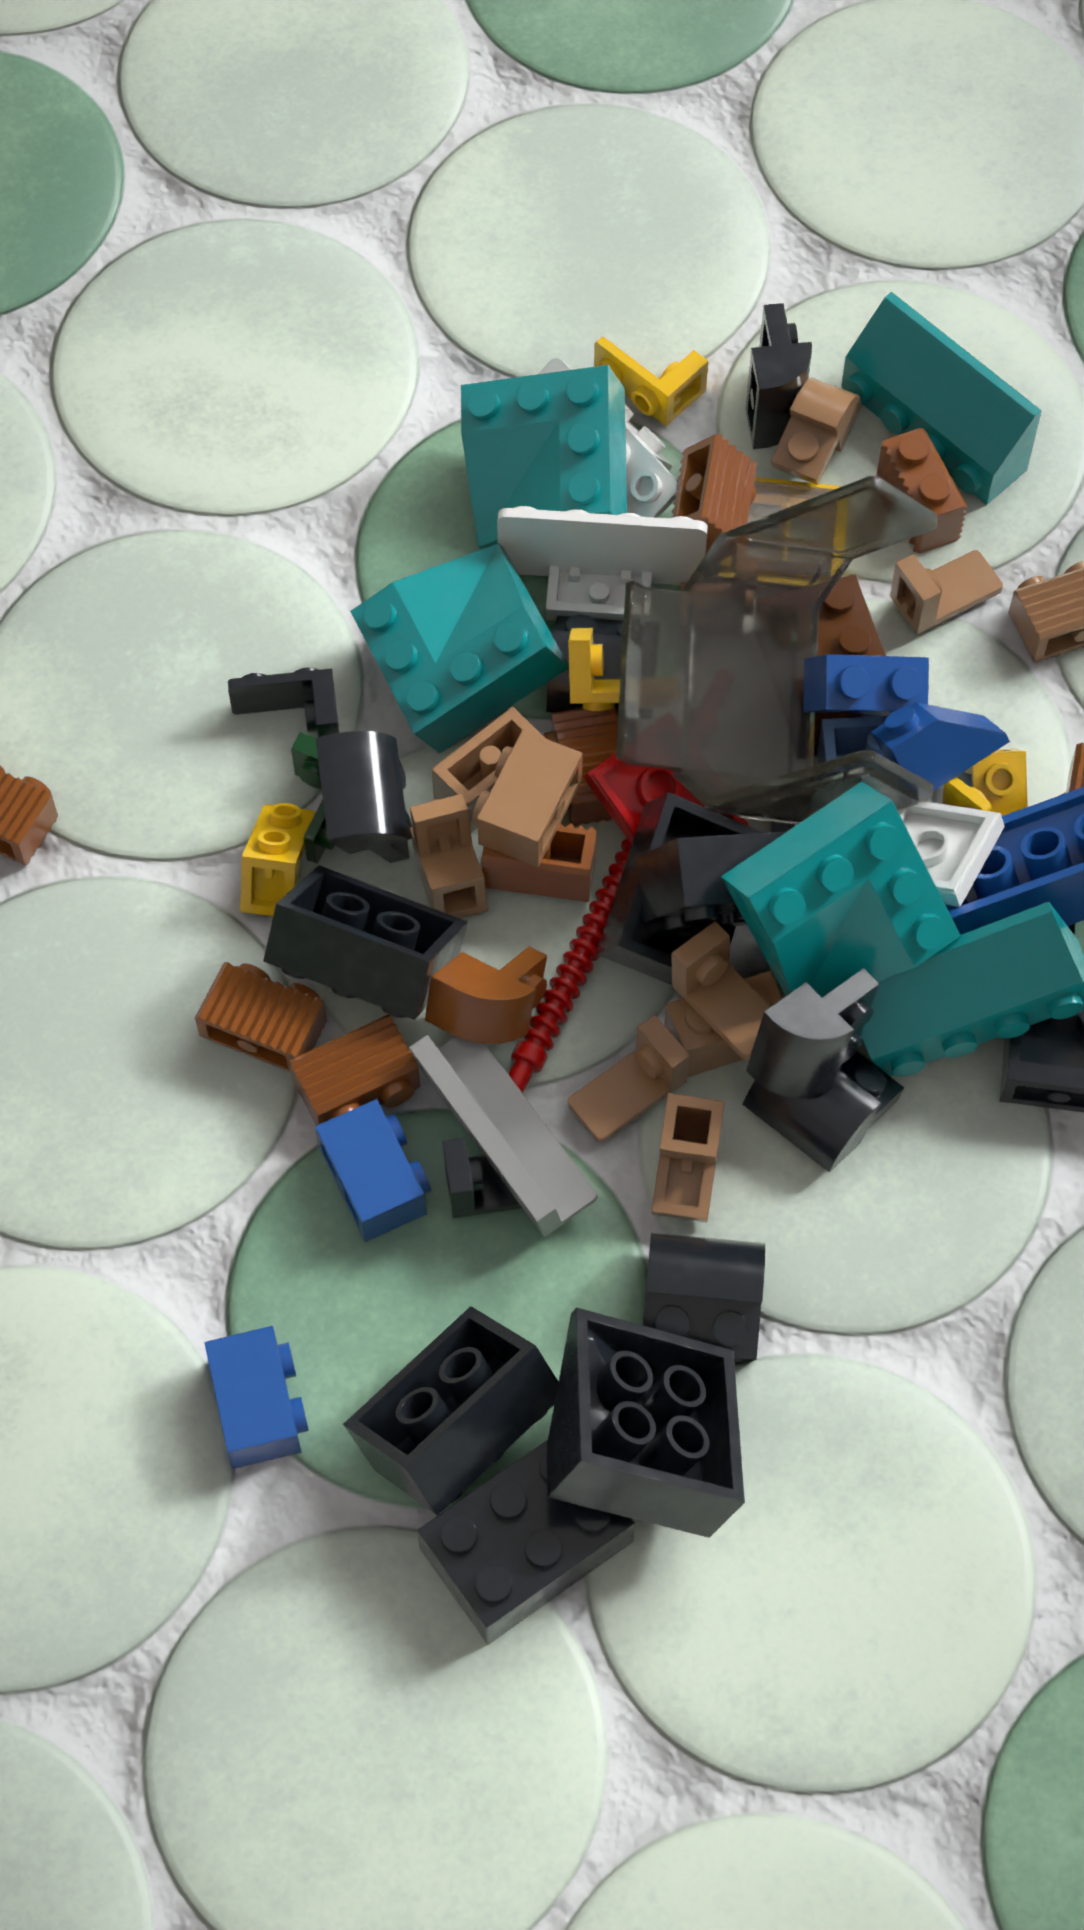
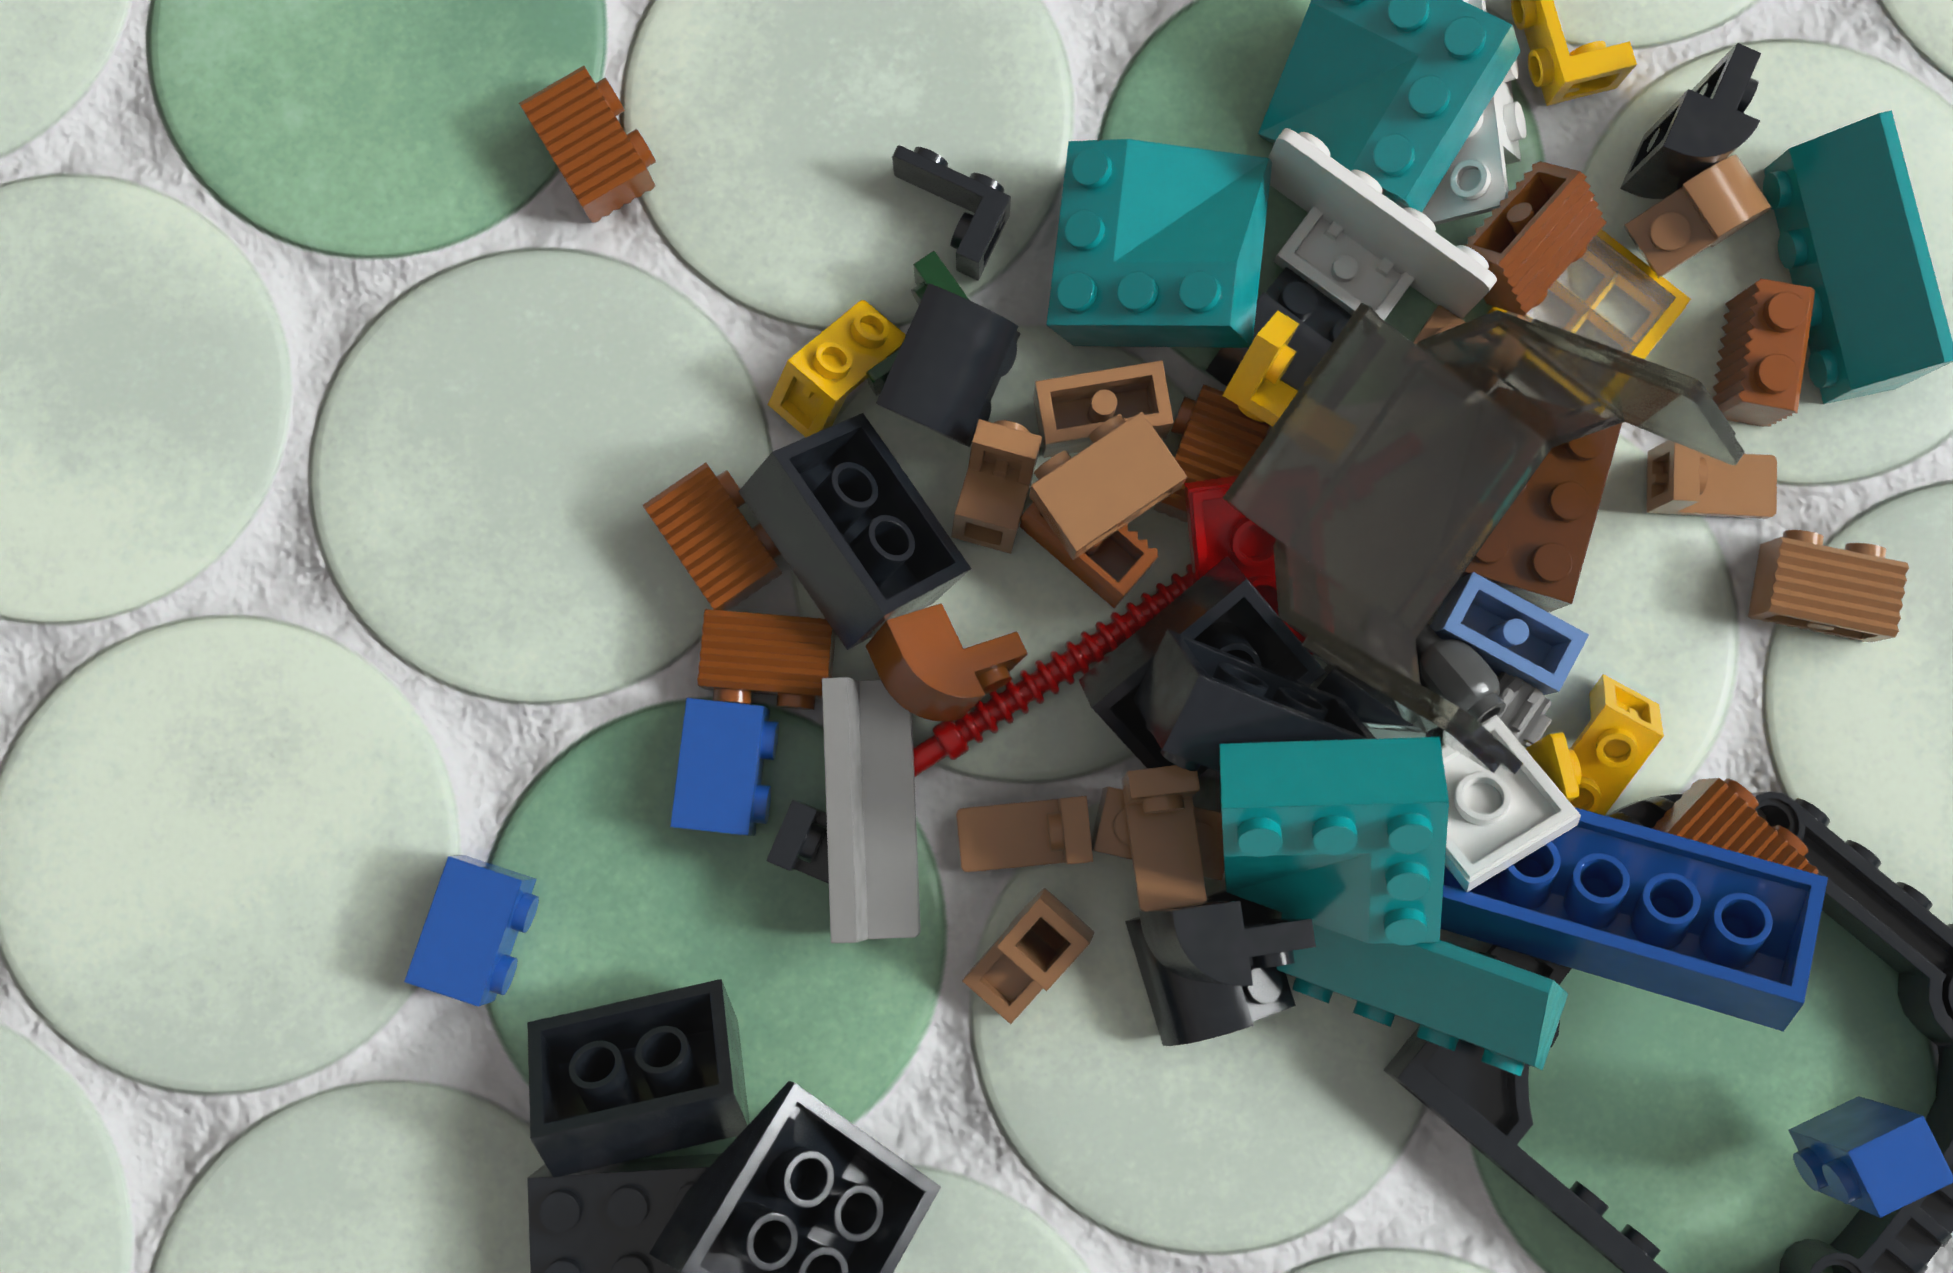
camera: 30 degrees right, 20 degrees up
black brick [643,1233,766,1360] -> none
blue brick [803,654,929,714] -> none
blue slope [871,702,1010,801] -> none

